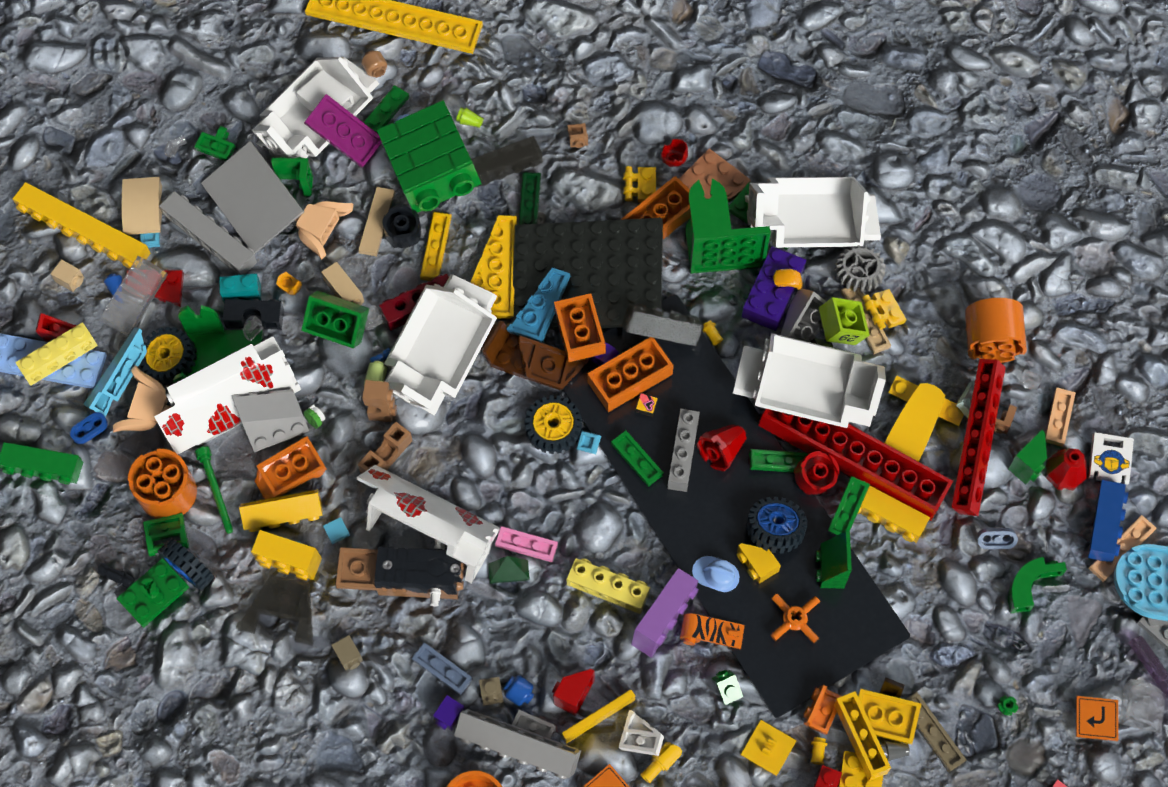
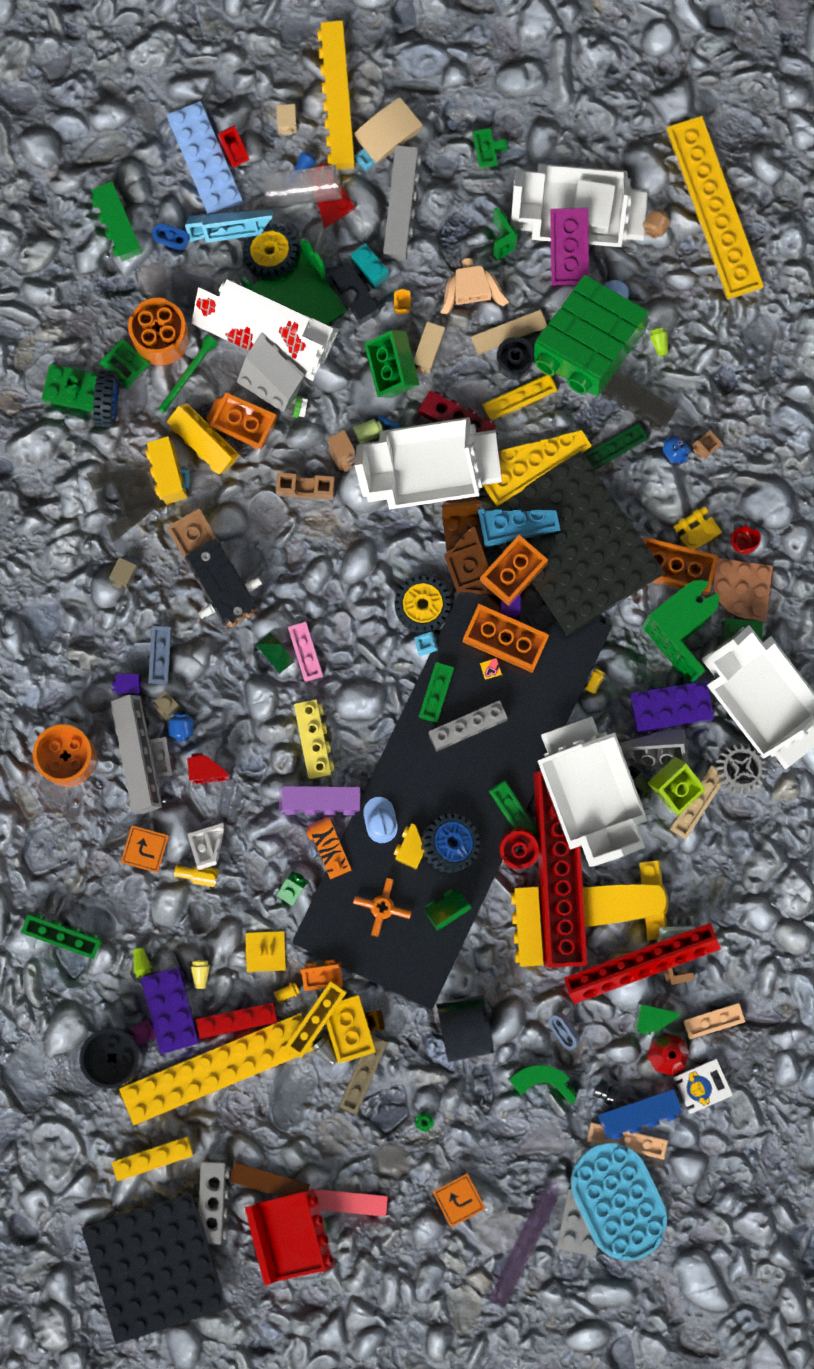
camera: 55 degrees right, 15 degrees up
light yellow brick [15,322,98,386] -> none
black axle [97,563,135,588] -> none
light nougat torso [113,365,172,433] -> none
light grey piece [201,141,304,254] -> none
clear plate [242,316,263,342] -> none
medium azure tile [323,517,350,544] -> none
white panel [357,465,500,584] -> none
green plate [364,85,410,134] -> none
yellow tile [562,690,635,744] -> none
clear smoke brick [622,303,704,347] -> none
red cone [697,424,747,471] -> none
light orange hair [773,269,803,290] -> none
green plate [828,476,870,535] -> none
yellow plate [862,289,907,330] -> none
orange brick [965,298,1027,363] -> none
none -> black brick [436,995,494,1062]
none -> black wheel [592,1079,619,1106]
none -> blue head [662,435,691,464]

